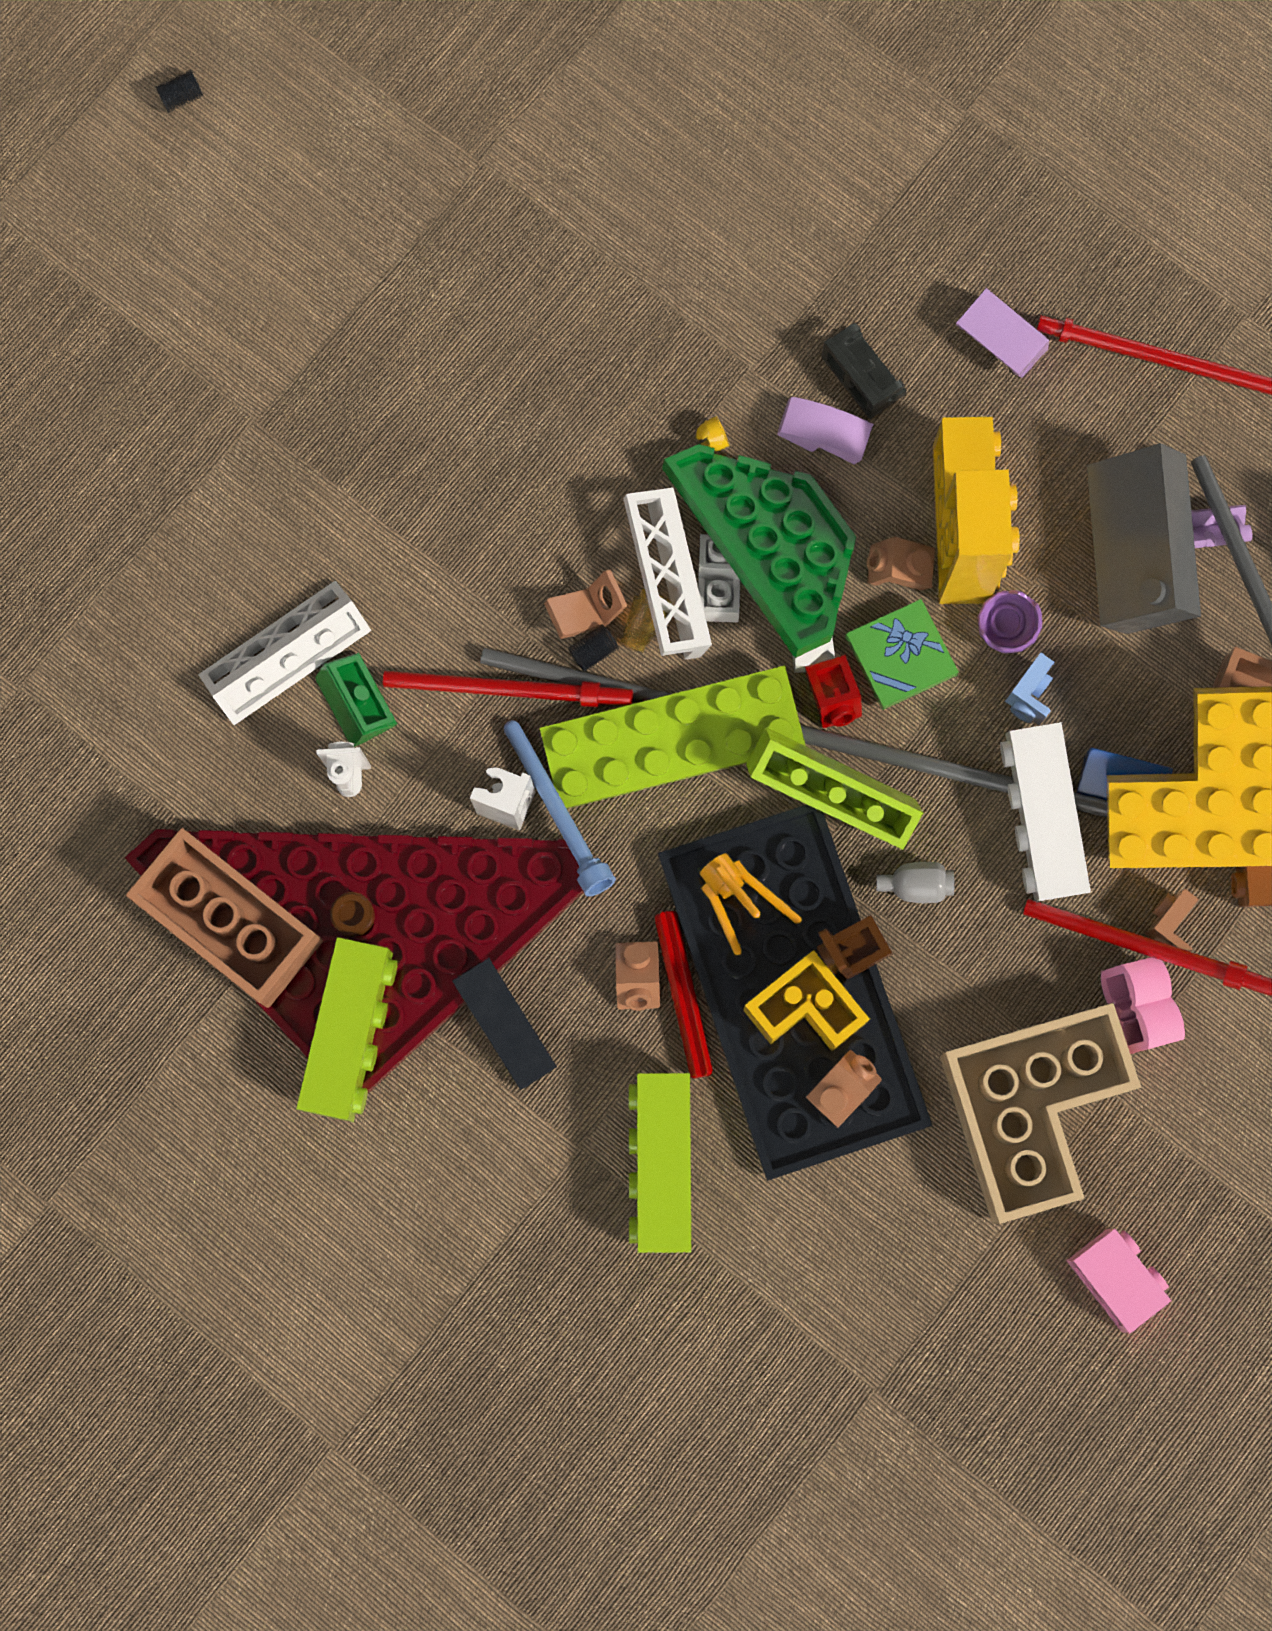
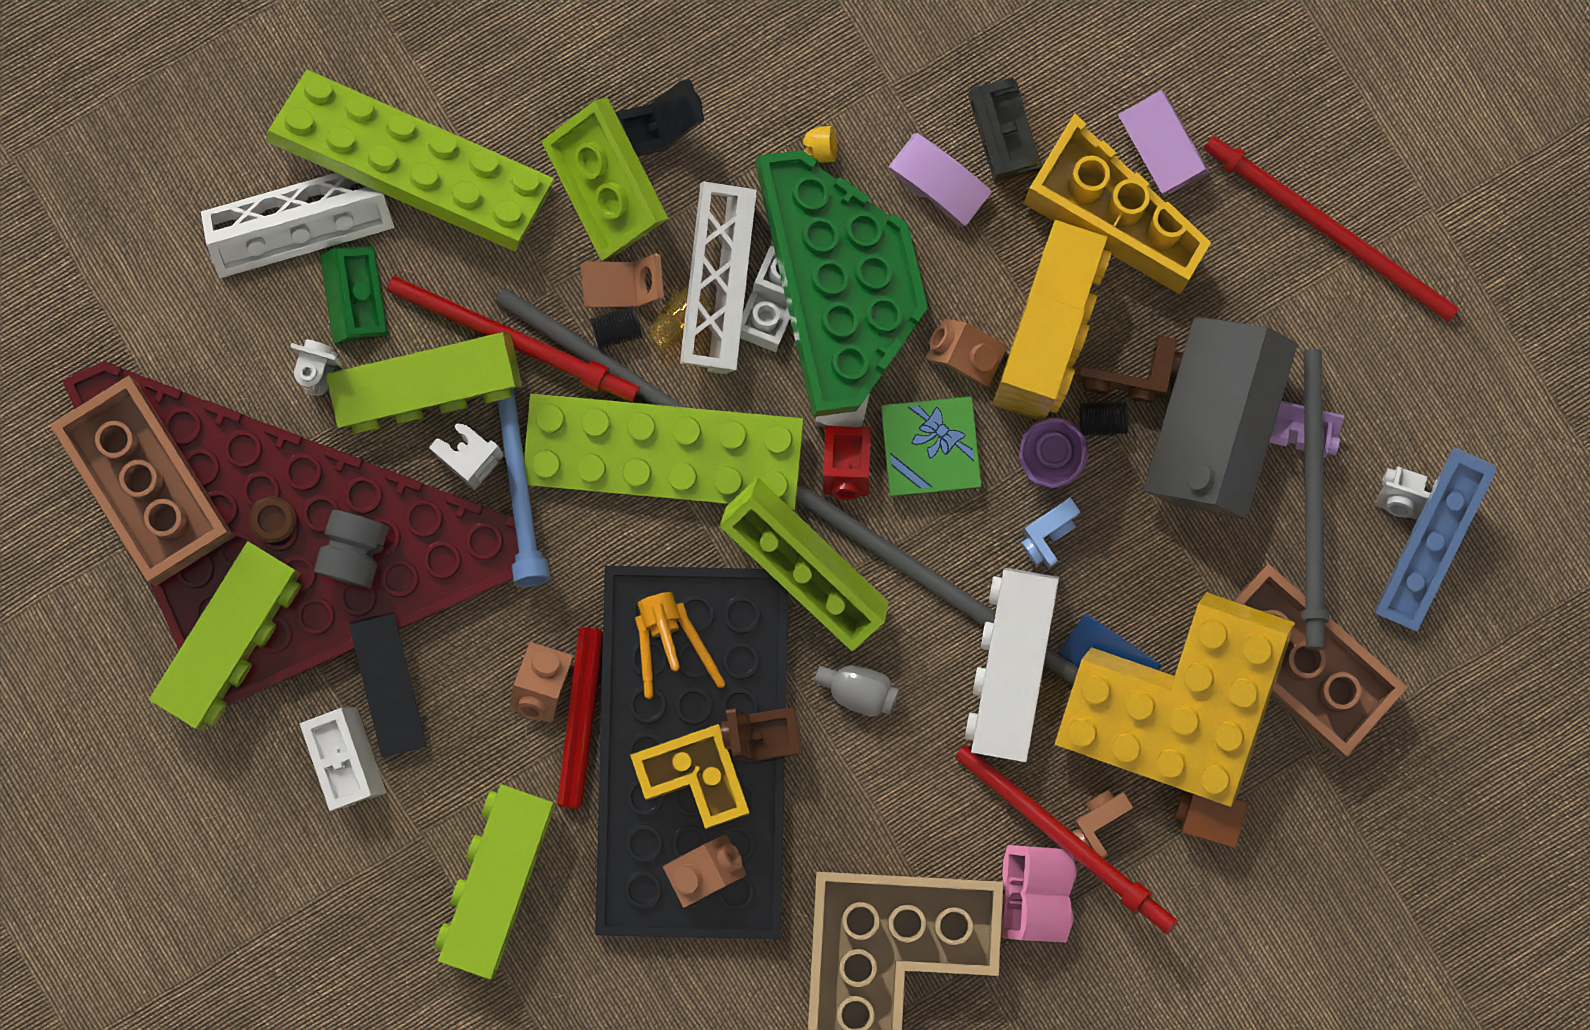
camera: 15 degrees right, 5 degrees up
none -> lime plate [266,69,554,252]
none -> white hinge [299,707,386,811]
none -> dark grey wheel [313,510,389,589]
none -> lime brick [325,332,523,435]
none -> lime plate [541,97,669,261]
none -> black bracket [615,79,704,157]
none -> yellow wedge [1023,113,1211,295]
none -> reddish brown bracket [1074,335,1183,403]
none -> black piece [1080,401,1128,436]

